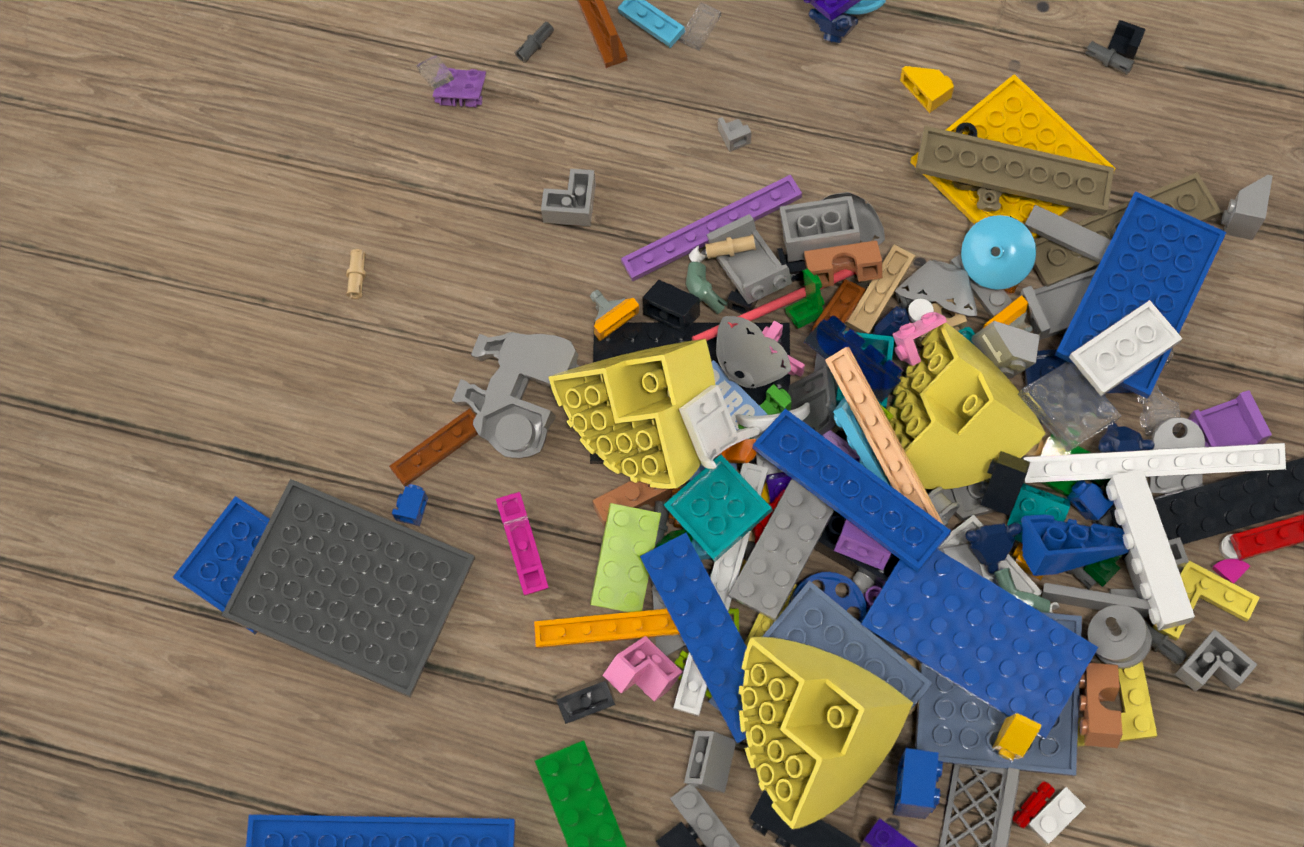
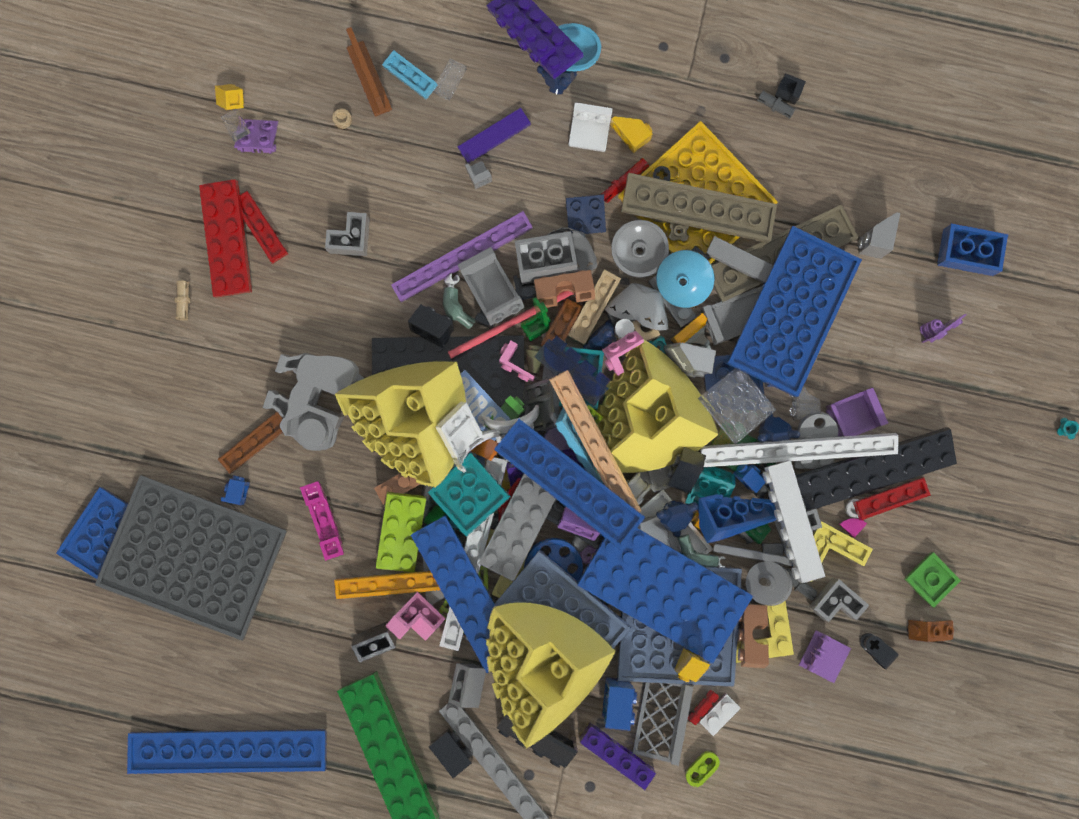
camera: 10 degrees left, 15 degrees up
dark grey axle [515,22,554,63] -> none
light orange piece [590,290,639,341] -> none
tan pin [705,234,756,259] -> none
light grey piece [716,316,791,388] -> none
white plate [1069,300,1182,396] -> none
none -> red plate [199,179,252,298]
none -> yellow panel [215,84,244,110]
none -> red tile [240,191,288,264]
none -> tan tile [332,108,352,129]
none -> dark purple tile [458,108,531,164]
none -> olive cone [526,345,545,373]
none -> dark blue hinge [566,194,606,234]
none -> white bracket [569,102,613,152]
none -> red pin [600,158,649,204]
none -> light grey dish [611,220,669,277]
none -> medium lavender hinge [799,630,851,683]
none -> black piece [860,633,899,670]

